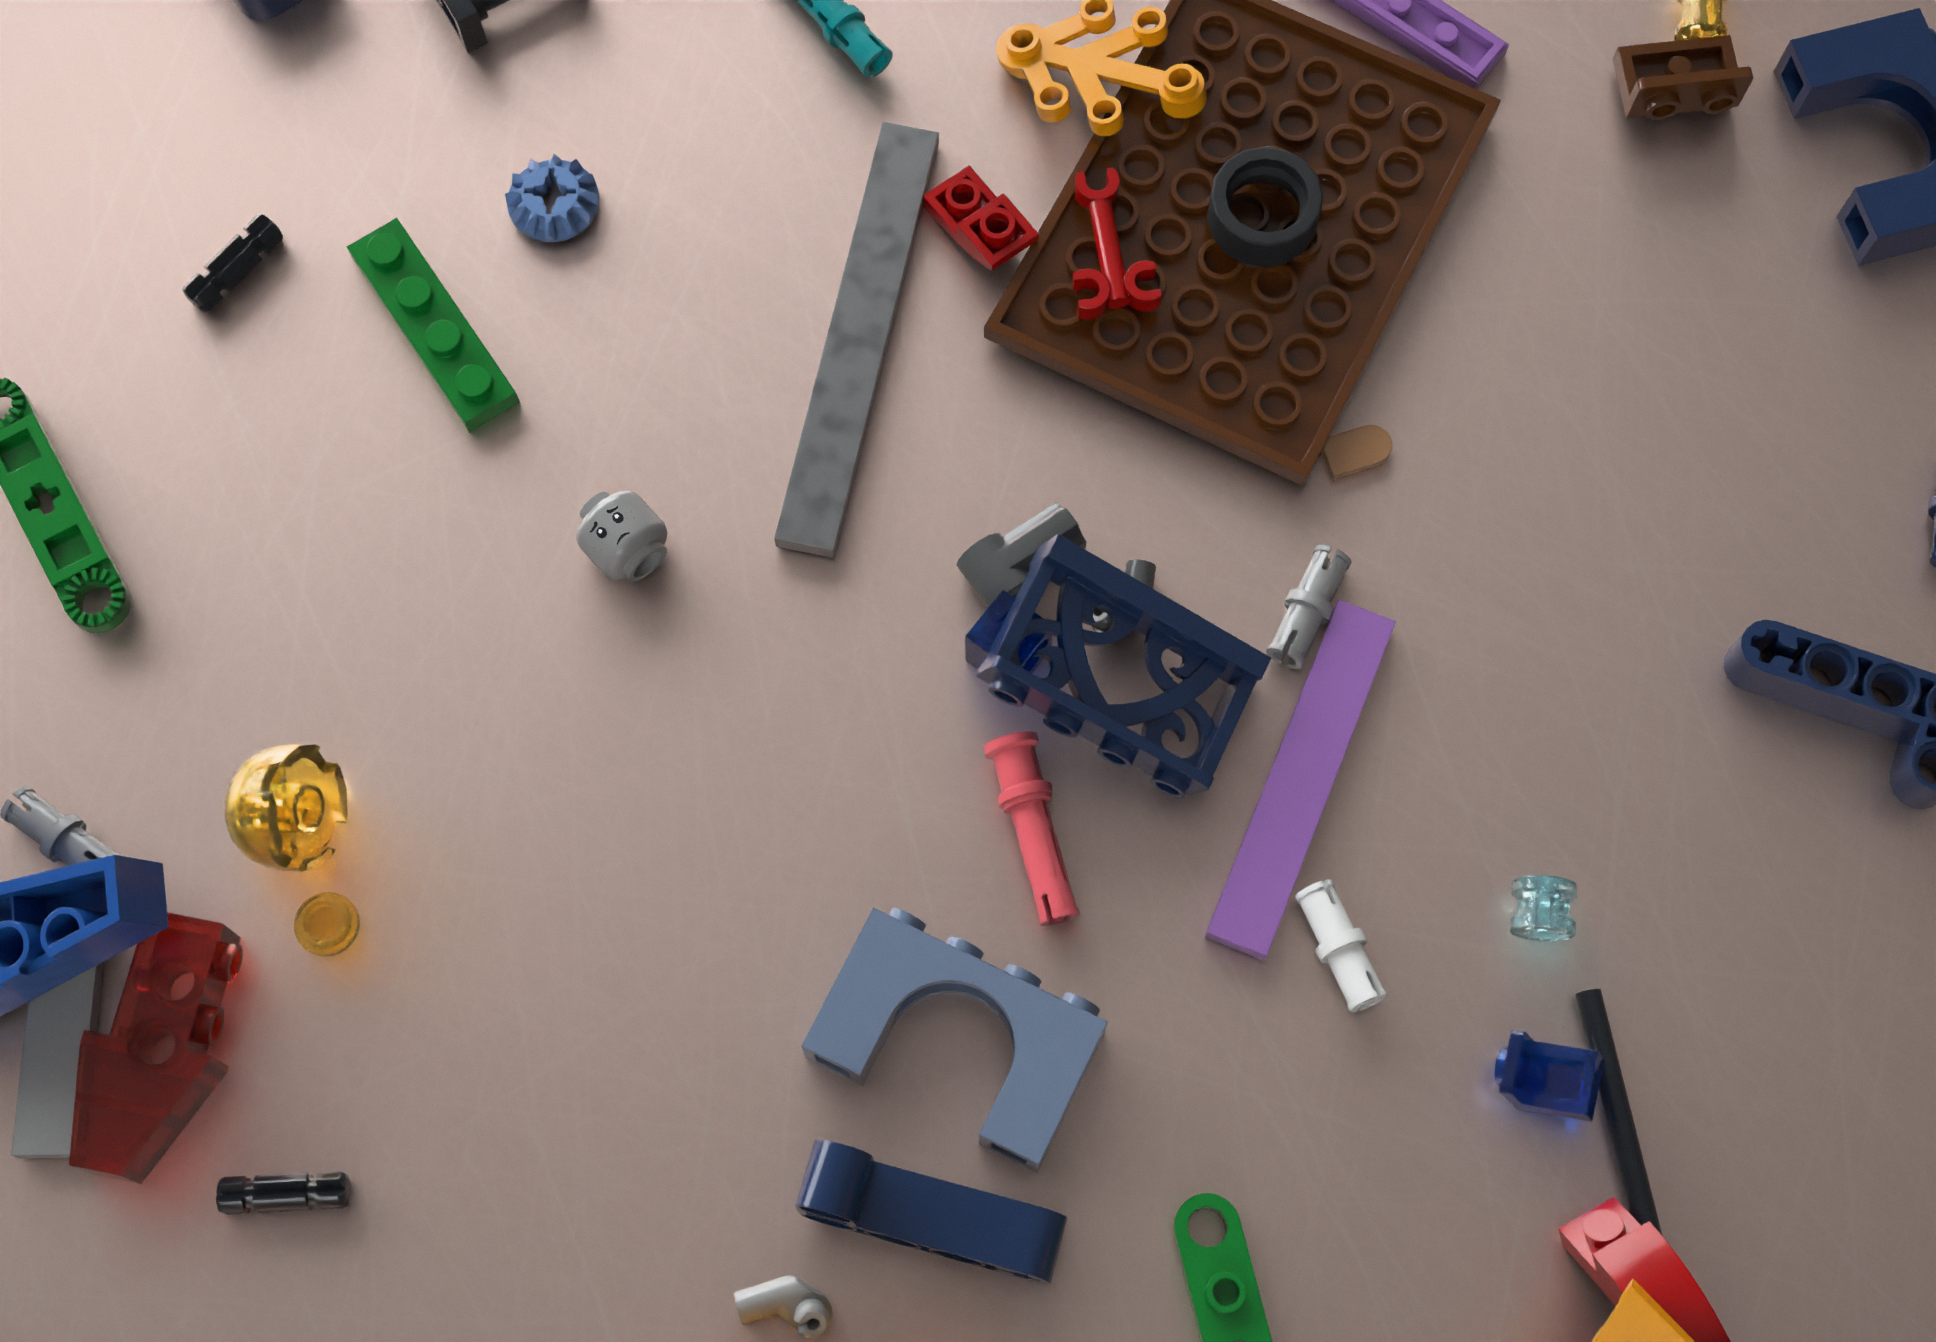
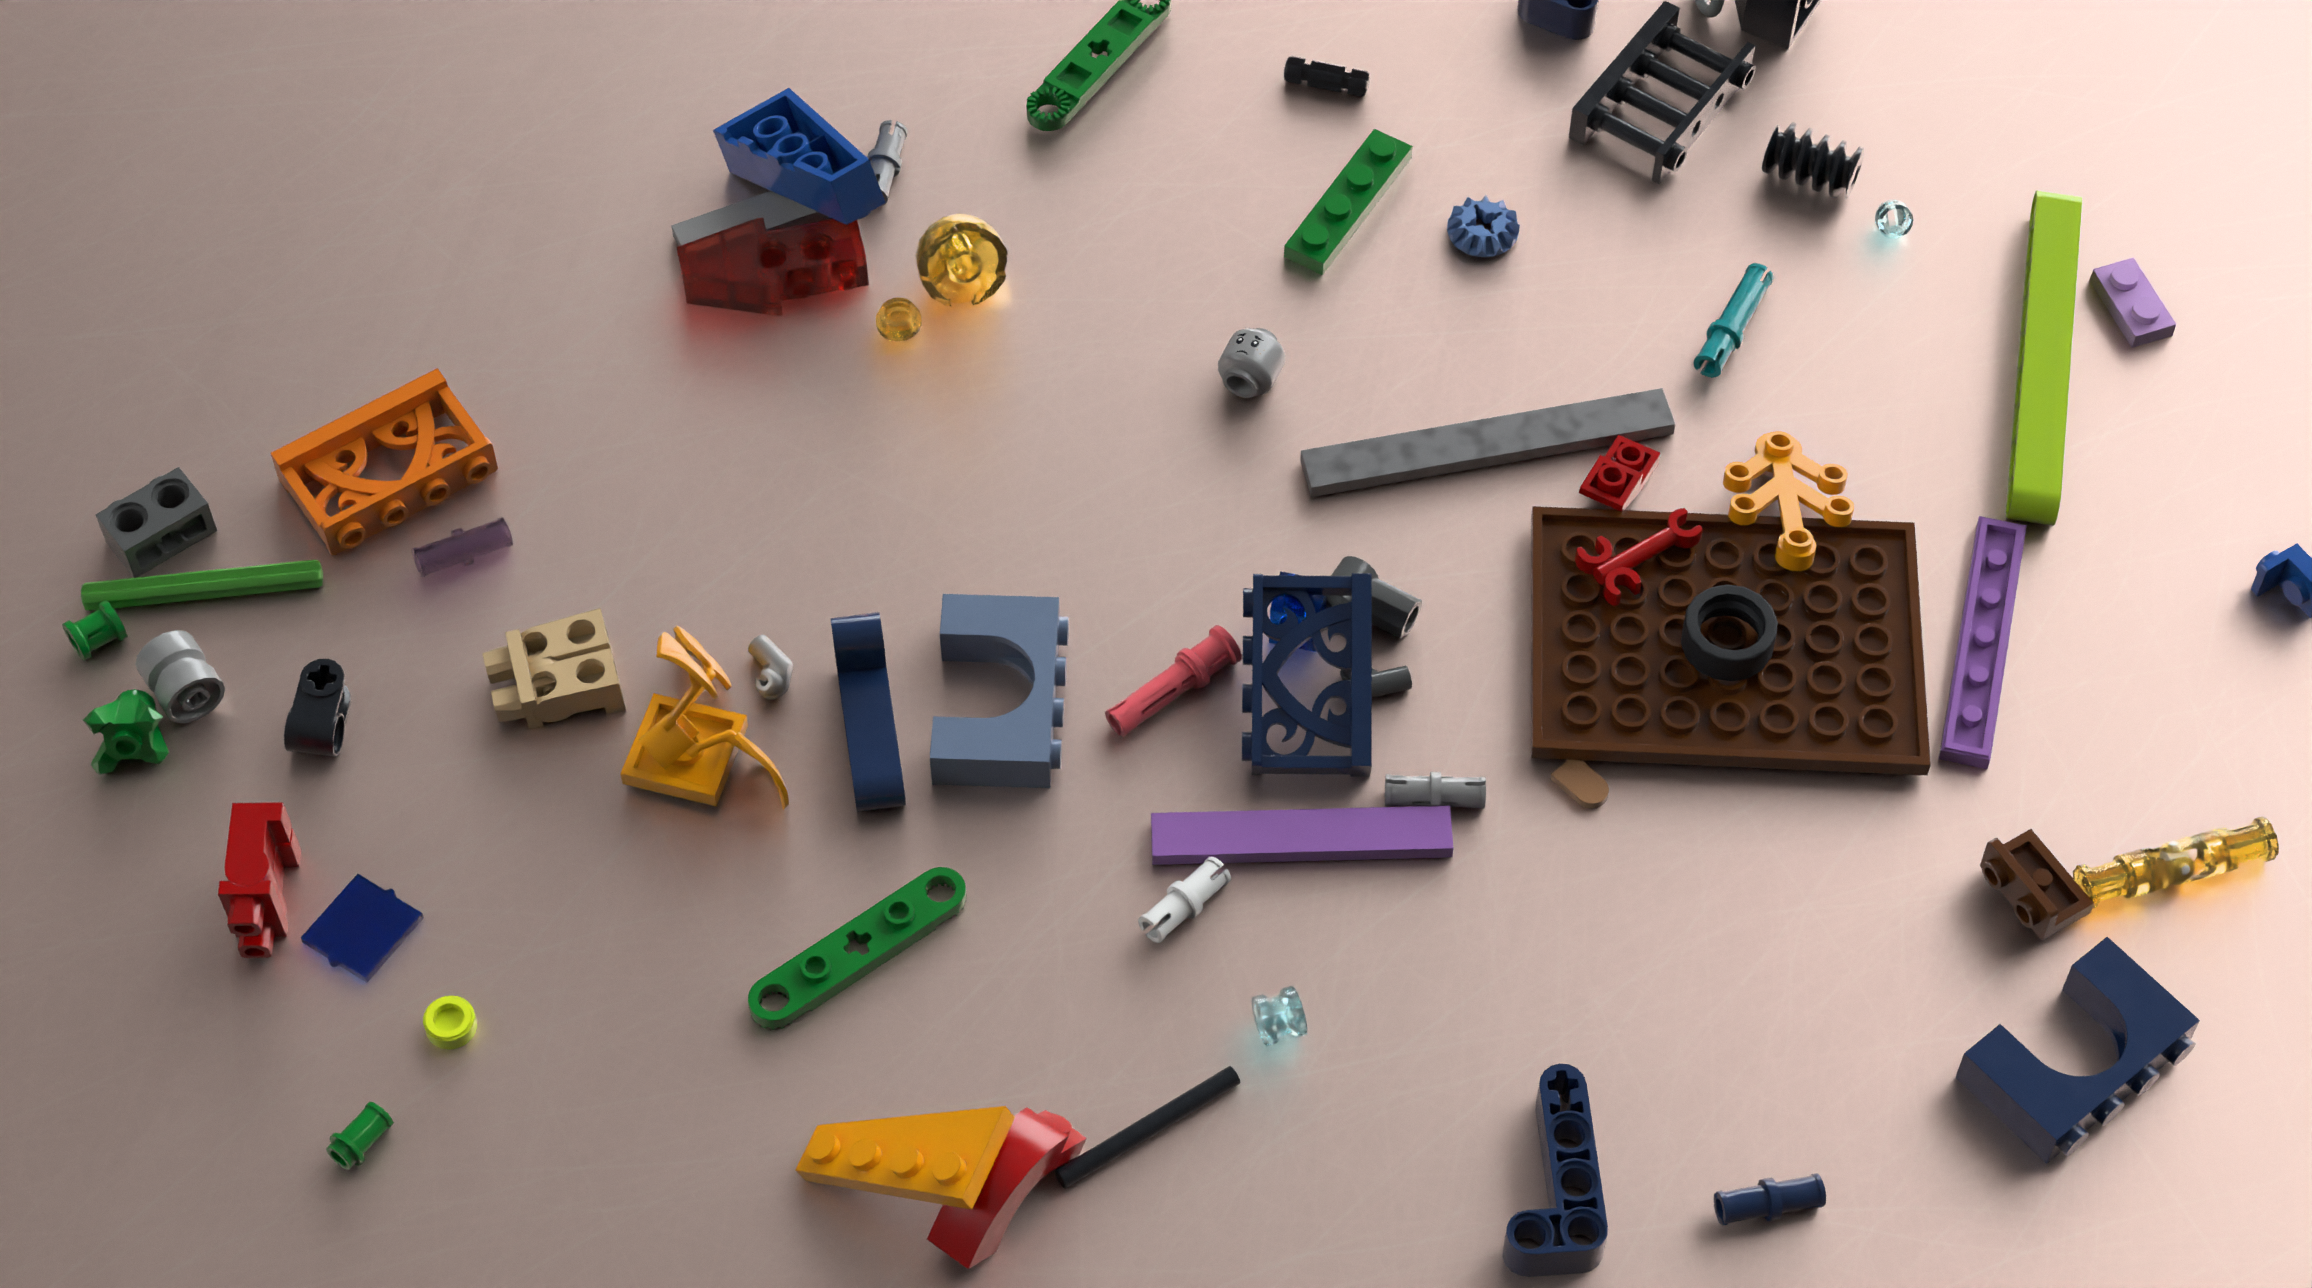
camera: 65 degrees right, 15 degrees down
black axle [216,1171,350,1215] -> none
clear blue bracket [1494,1030,1605,1122] -> none

